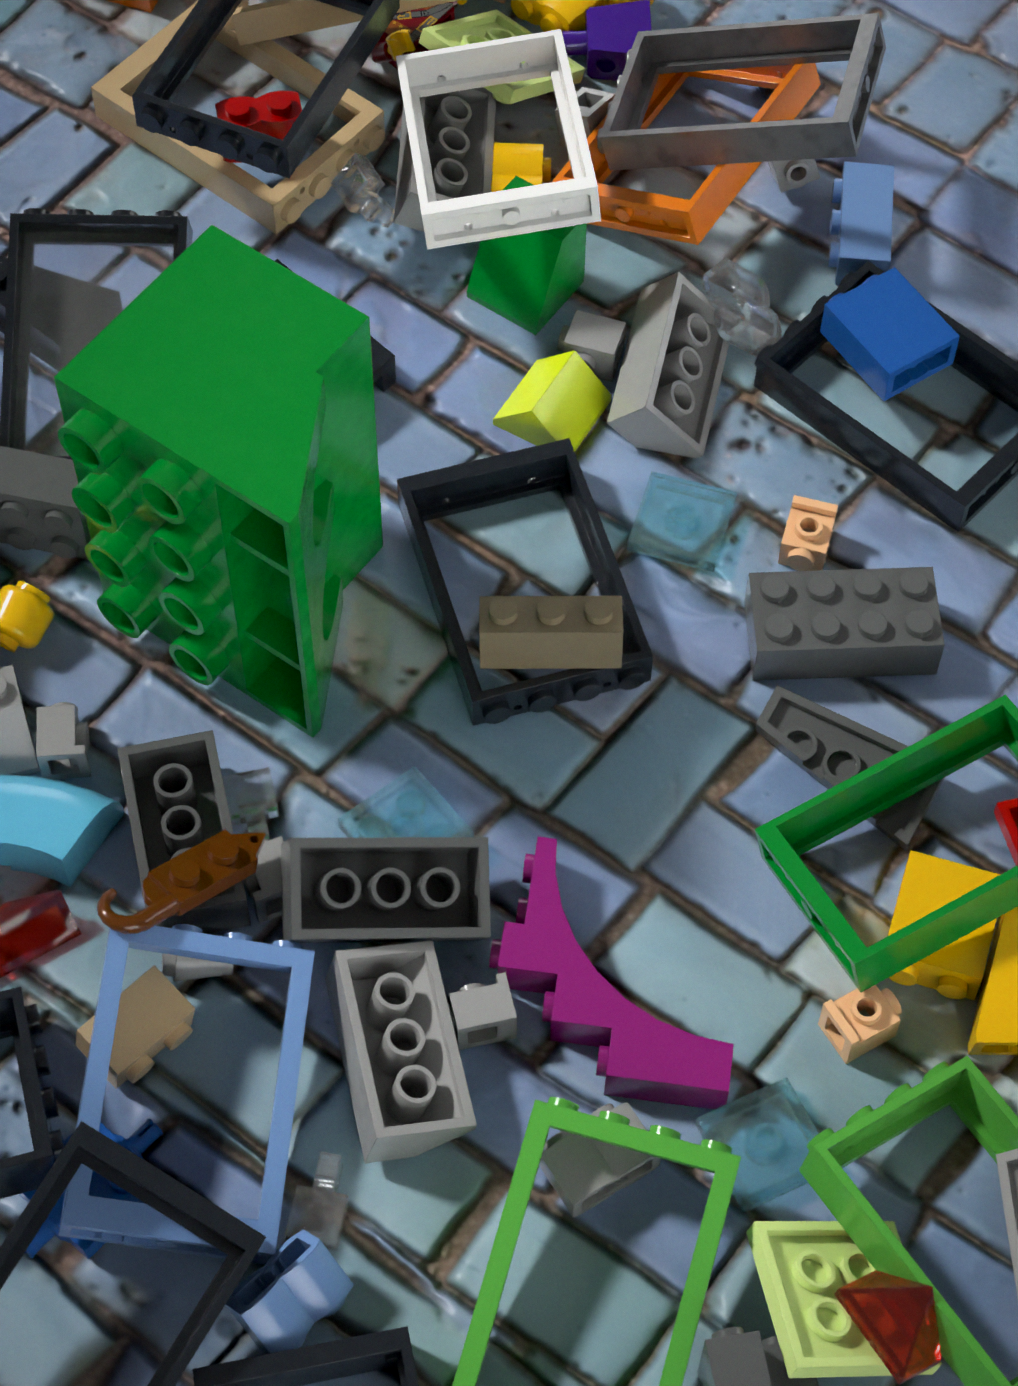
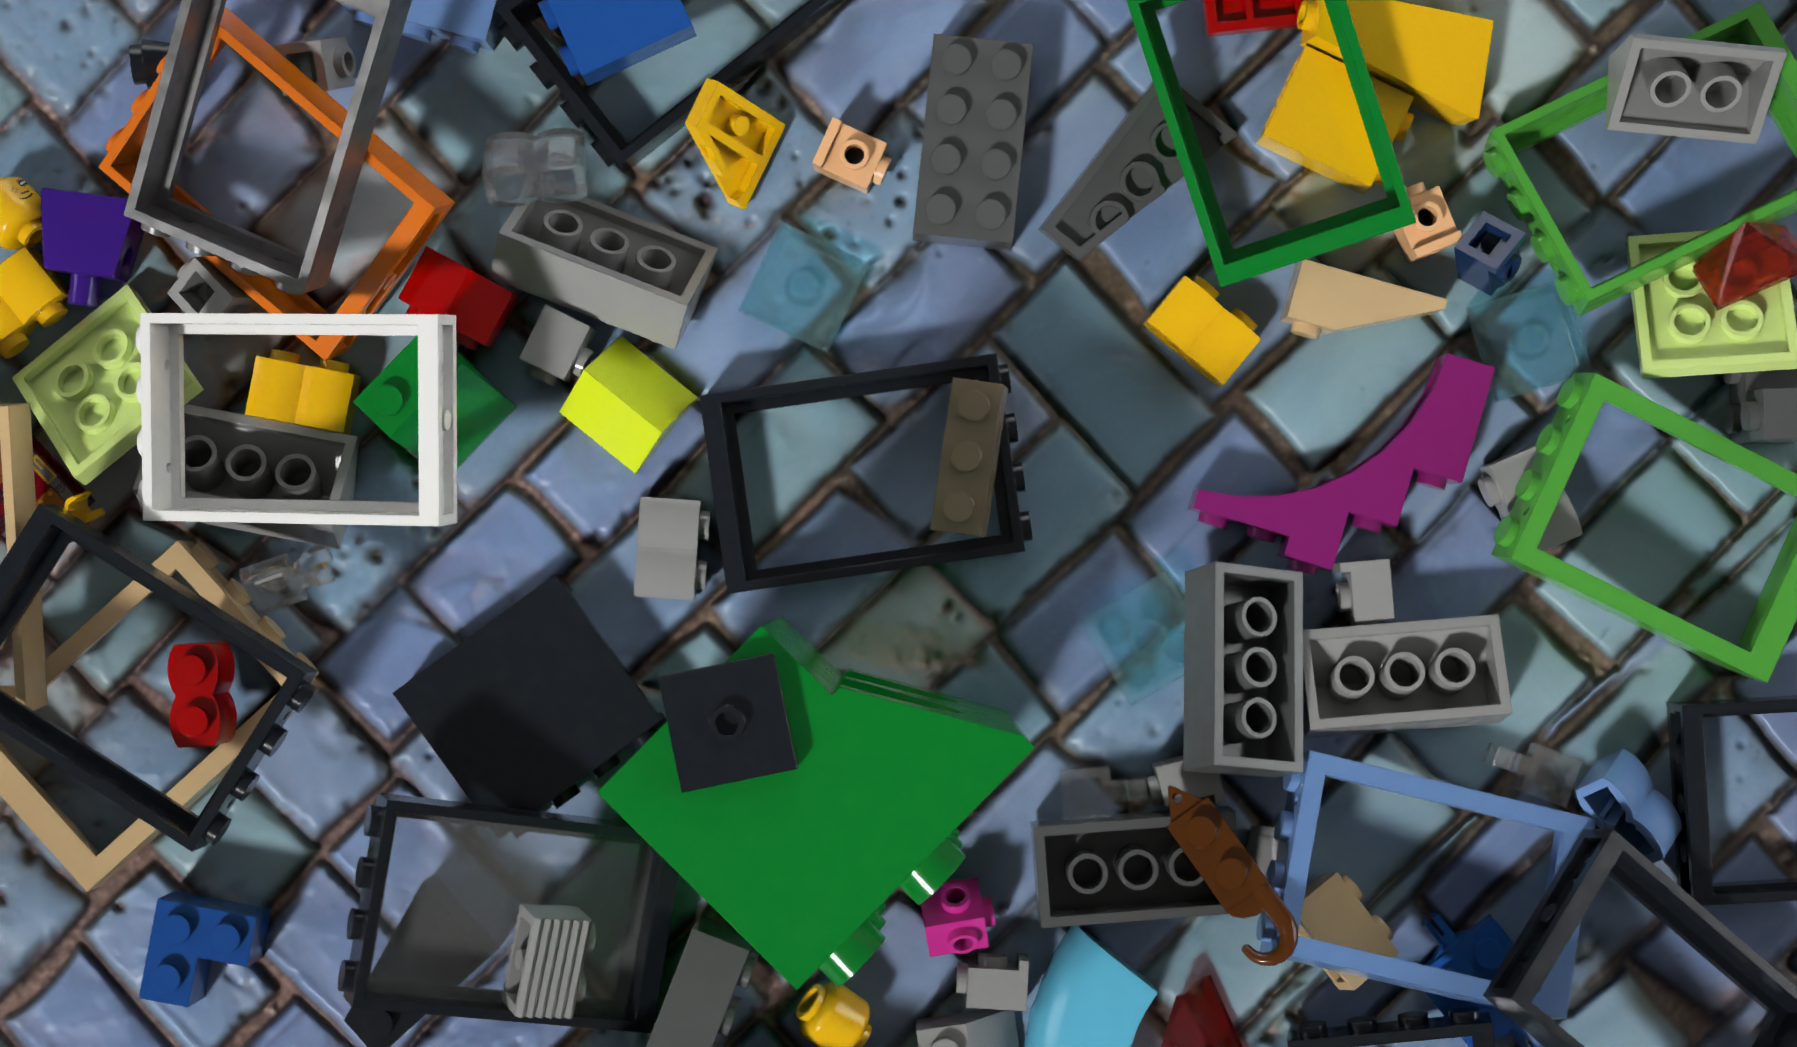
camera: 80 degrees left, 30 degrees up
none -> blue brick [139,891,272,1007]
none -> red brick [398,246,520,351]
none -> light grey brick [501,904,596,1019]
none -> light grey brick [634,497,711,600]
none -> black plate [658,652,798,793]
none -> yellow wing [685,78,786,210]
none -> dark pink brick [921,877,996,957]
none -> yellow brick [1143,276,1261,387]
none -> tan slope [1280,259,1448,339]
none -> dark blue brick [1454,211,1526,296]

